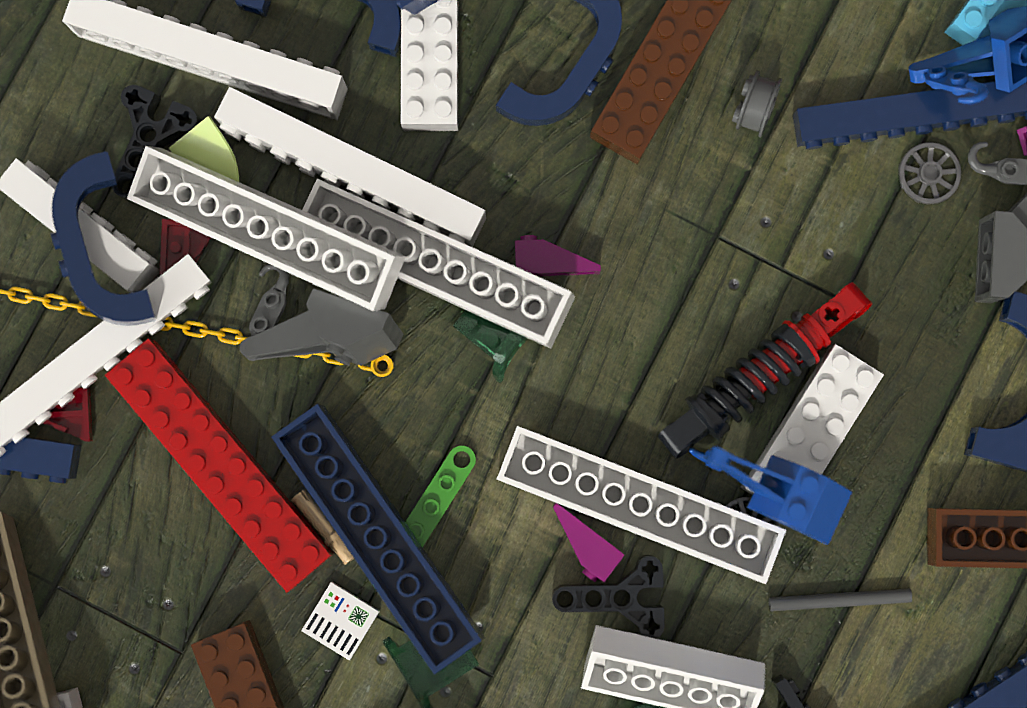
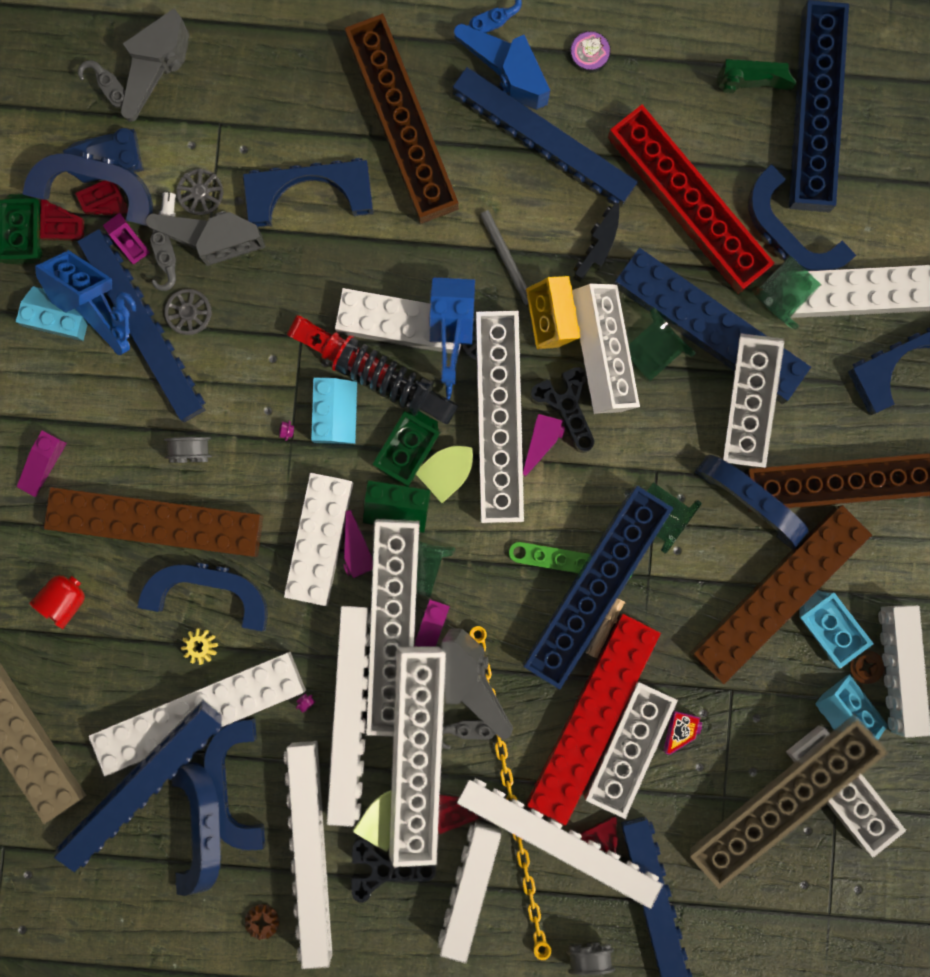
camera: 120 degrees left, 0 degrees up
dark blue arch [51,151,156,326] -> none
white tile [301,582,380,661] -> none
none -> light yellow gear [181,628,218,665]
none -> magenta plate [279,420,294,441]
none -> white brick [284,473,354,606]
none -> magenta plate [296,694,315,713]
none -> medium azure slope [311,378,357,444]
none -> dark green slope [363,480,431,533]
none -> dark green slope [372,411,441,487]
none -> magenta slope [414,599,450,647]
none -> yellowish green shield [416,446,473,503]
none -> yellow brick [526,276,580,349]
none -> white brick [584,682,678,818]
none -> slope [663,710,702,755]

